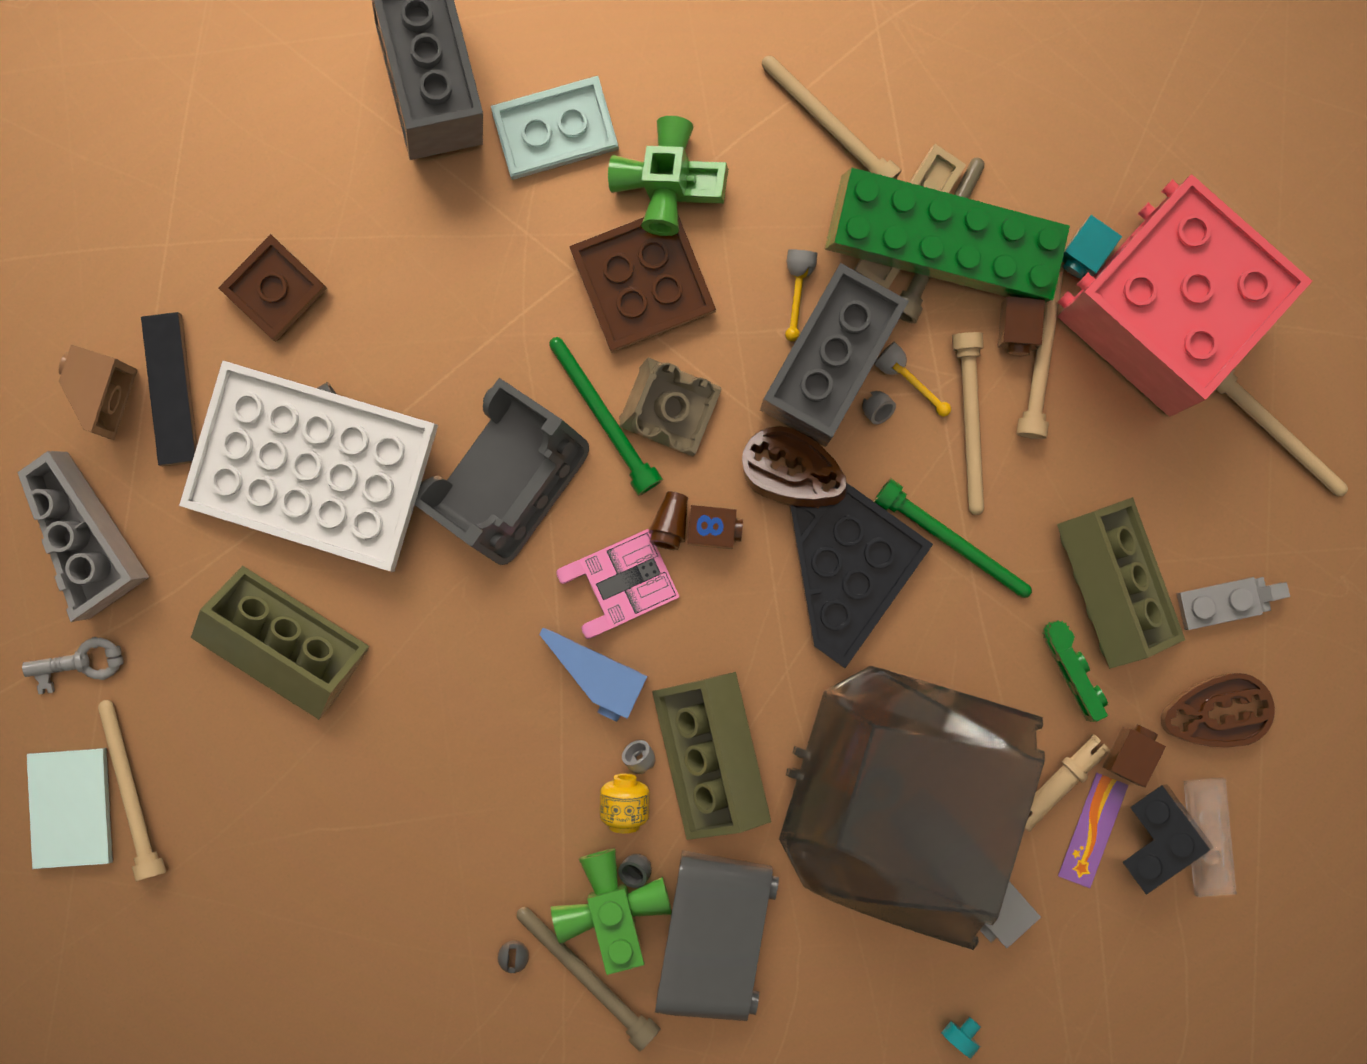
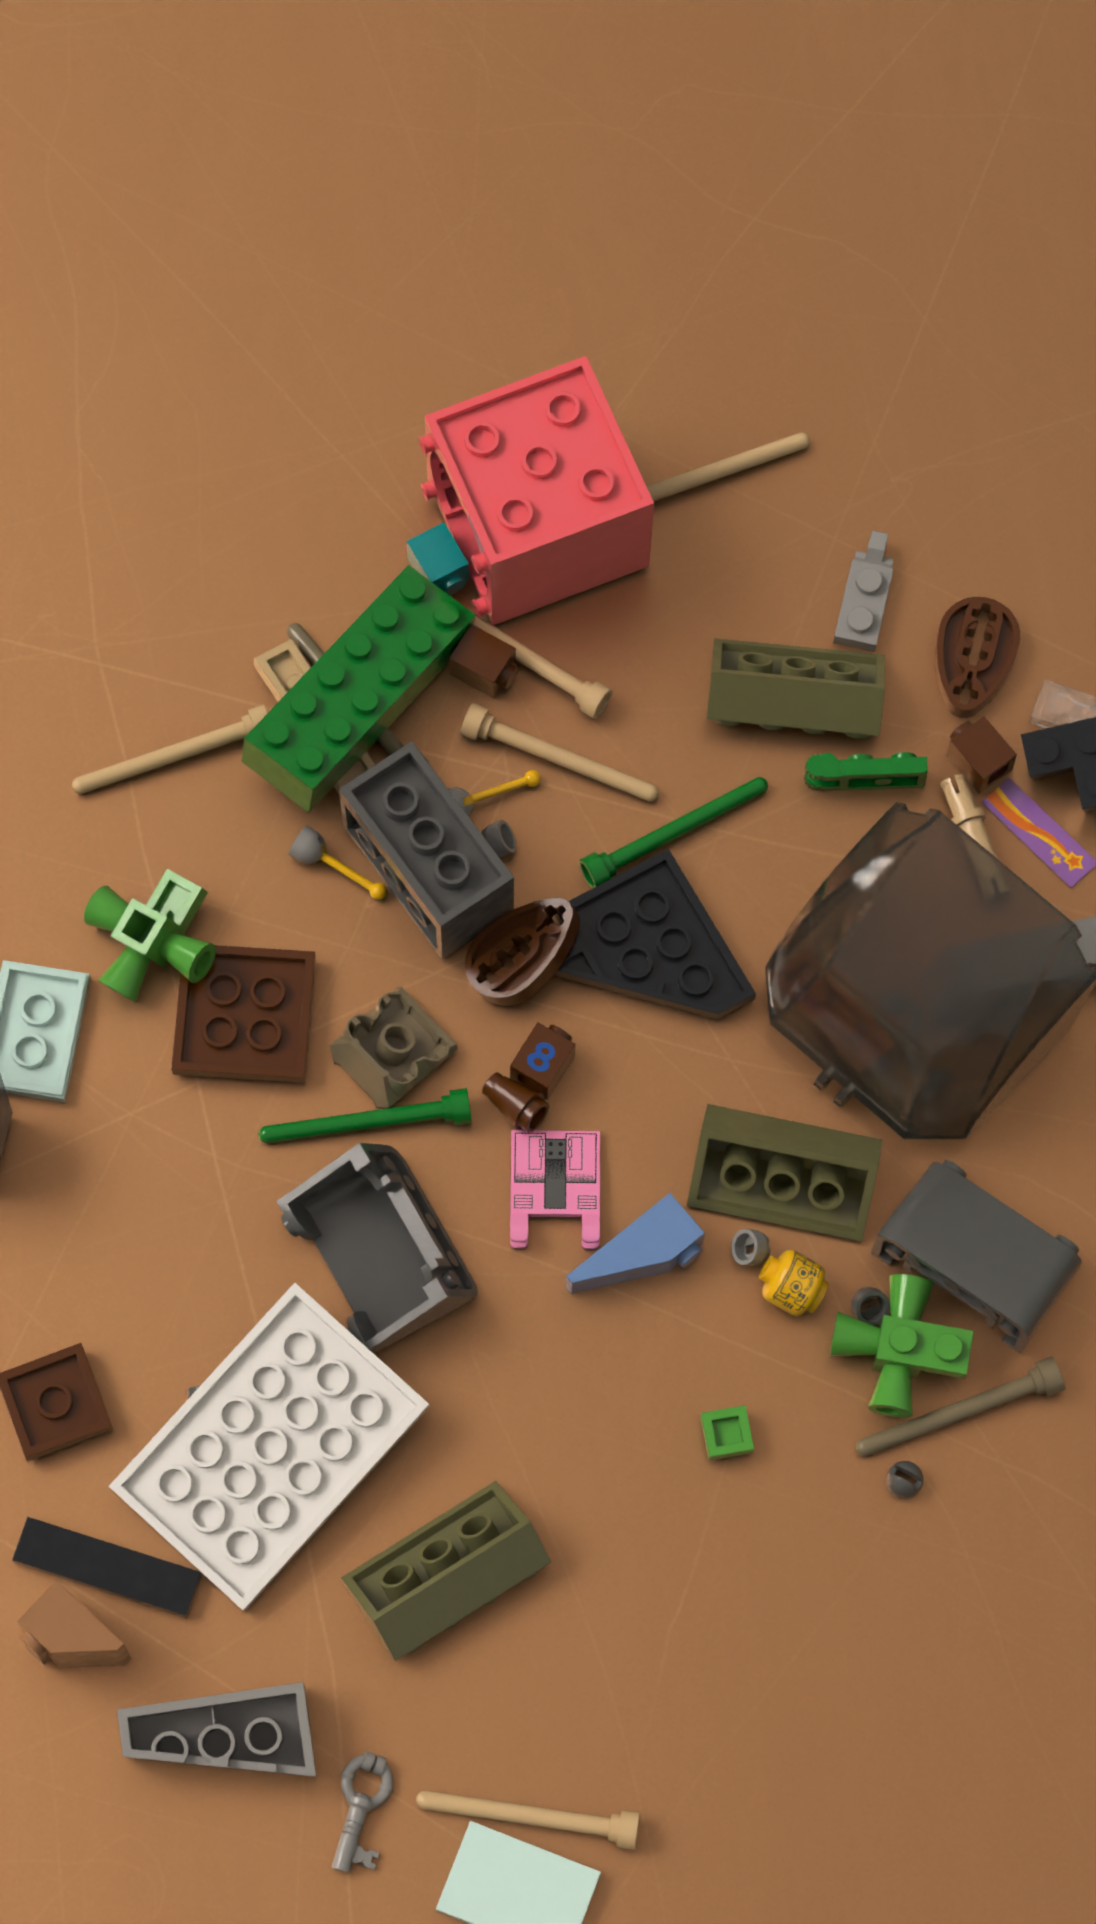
camera: 70 degrees left, 15 degrees down
none -> bright green plate [700,1405,754,1461]

